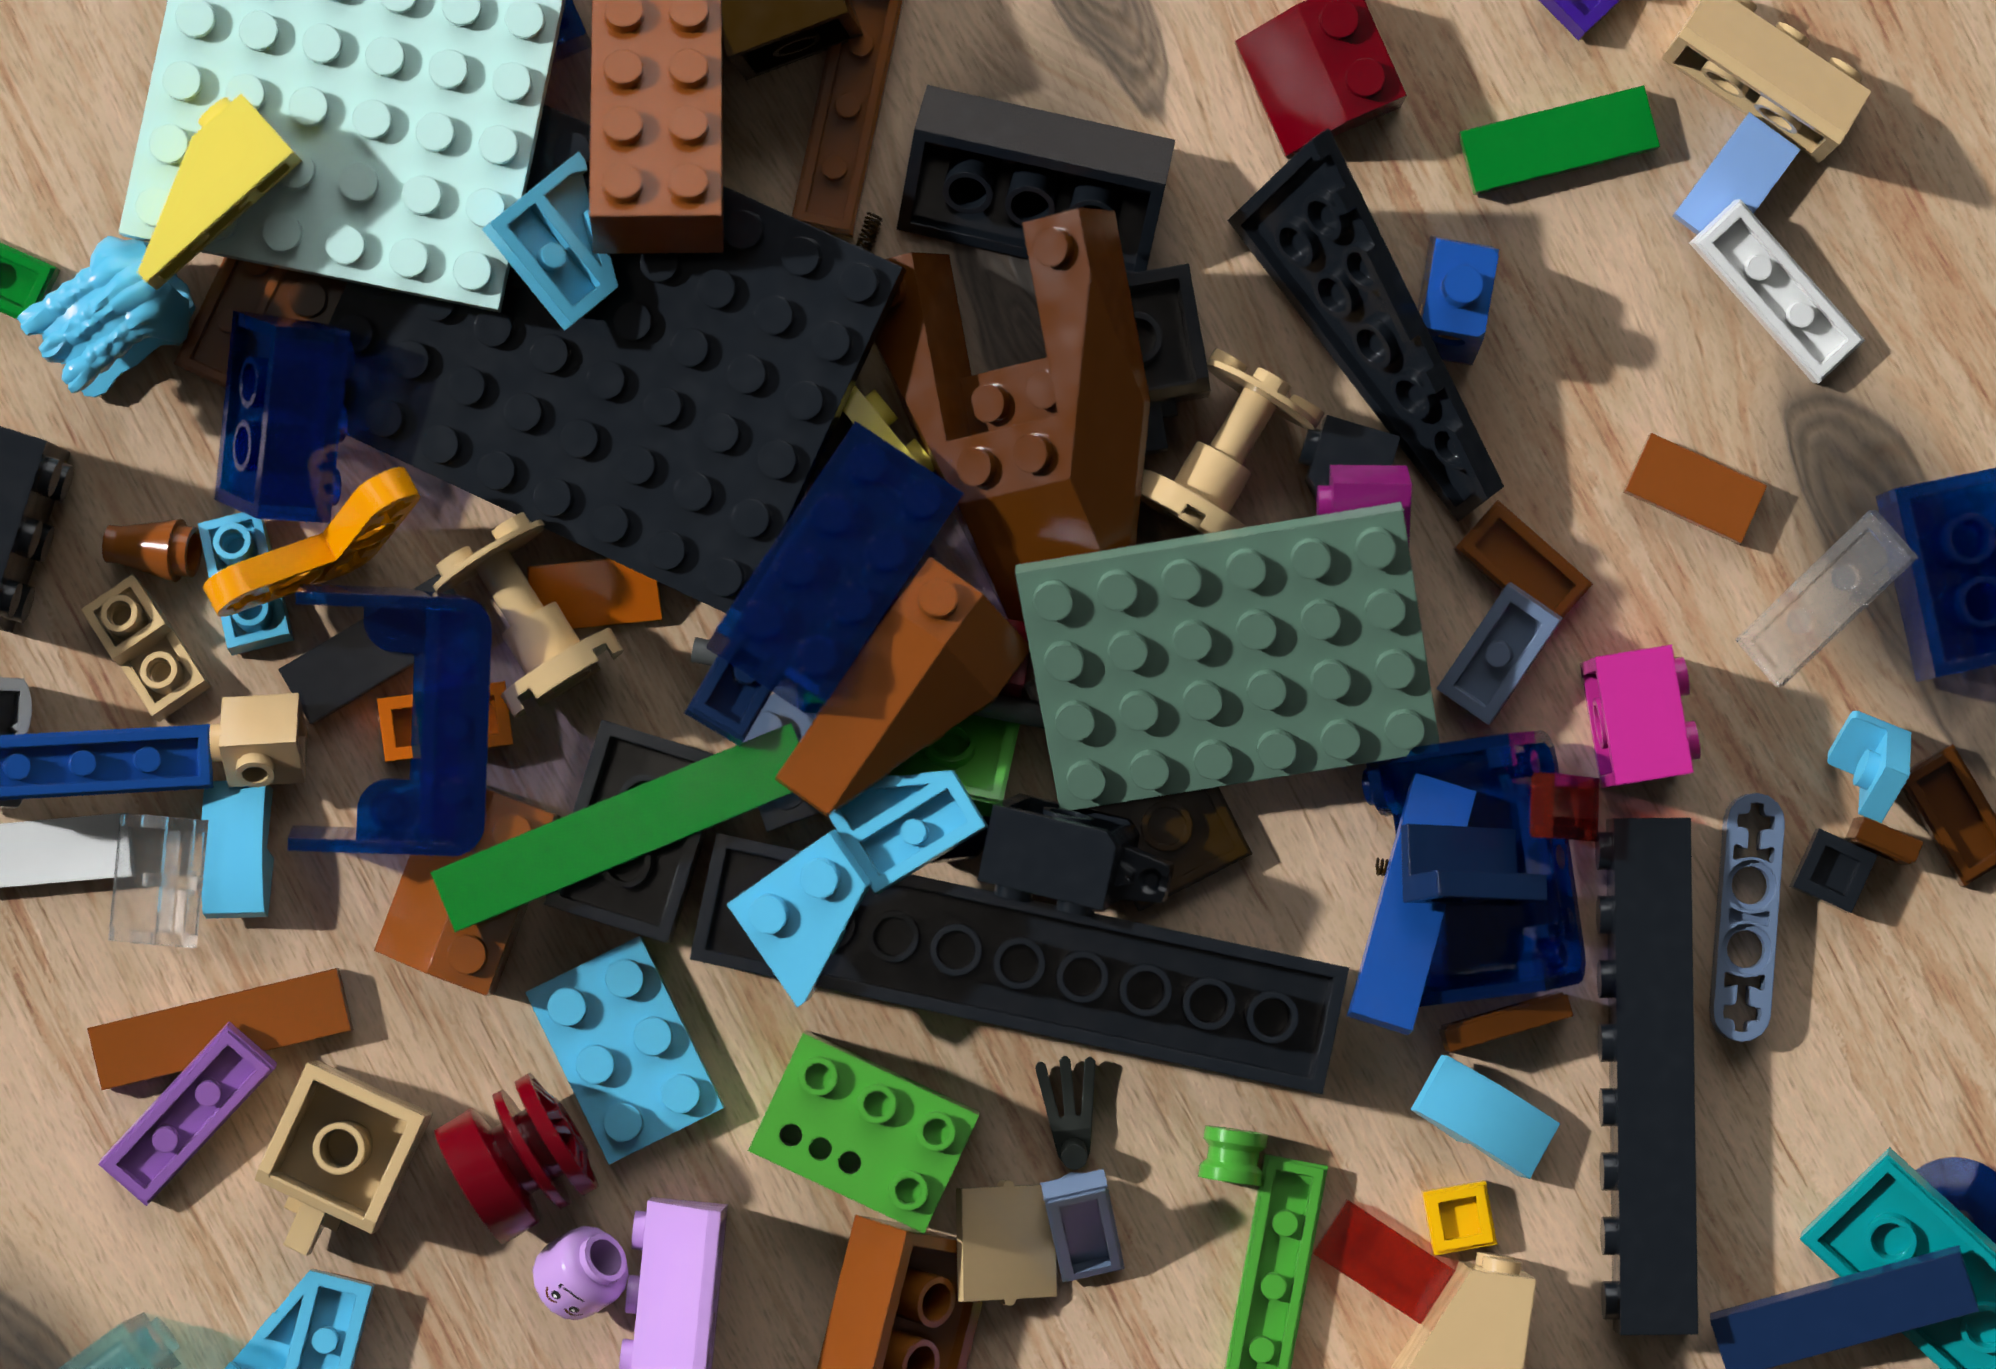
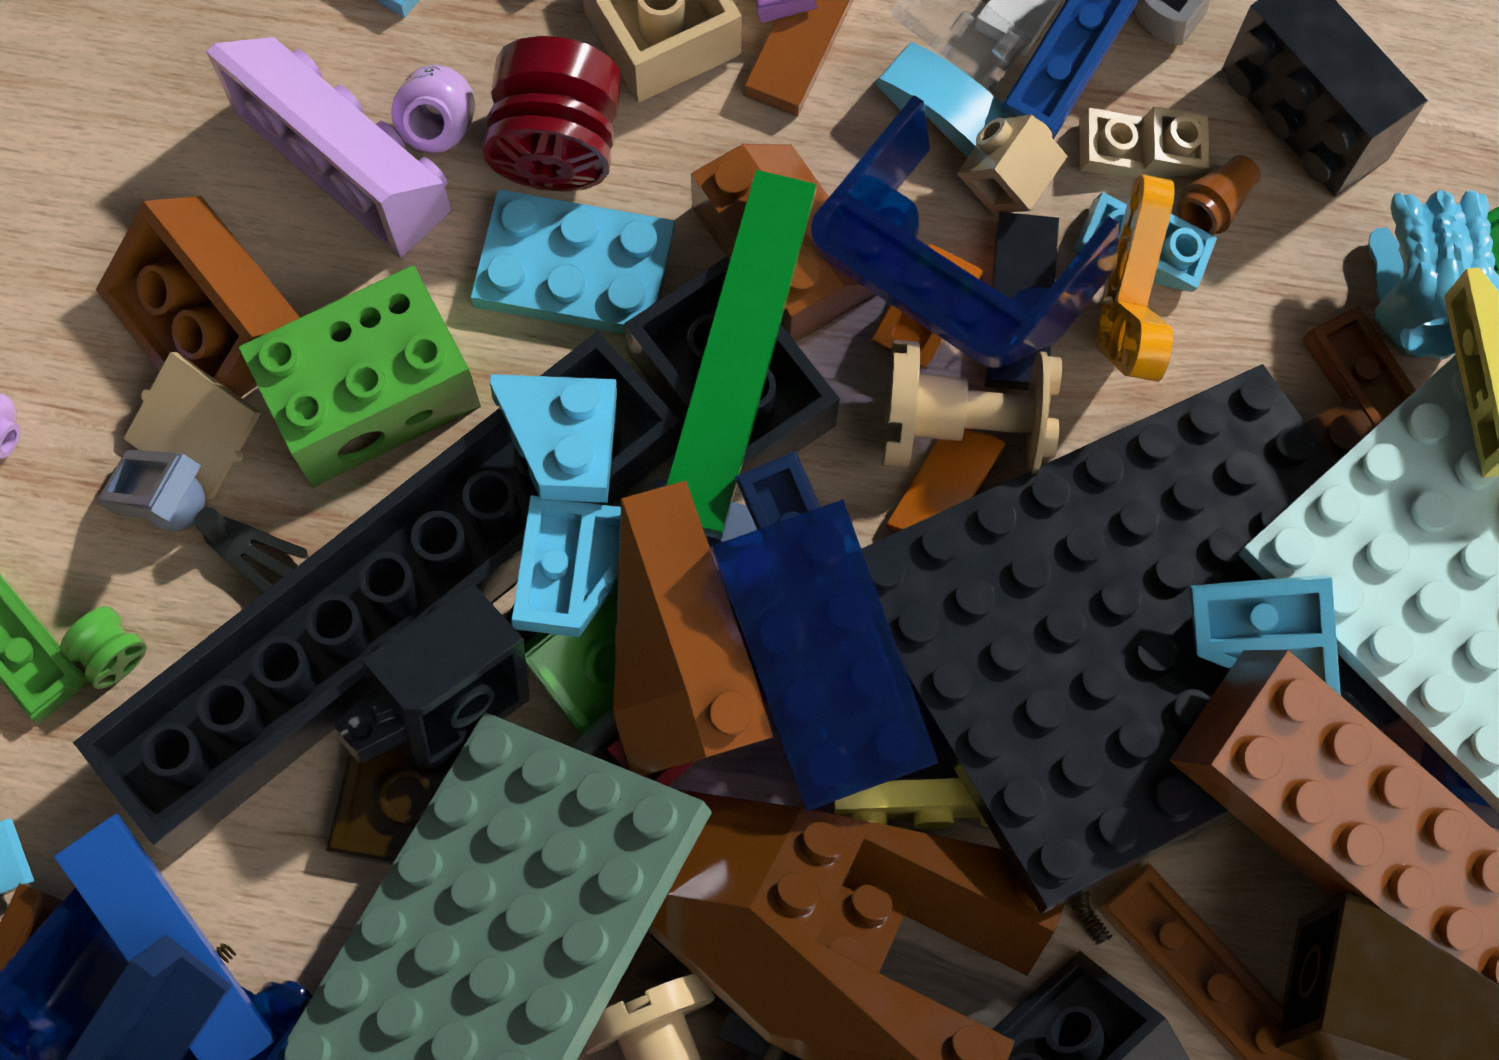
camera: 125 degrees right, 15 degrees down
clear blue slope [214,311,355,523] -> none

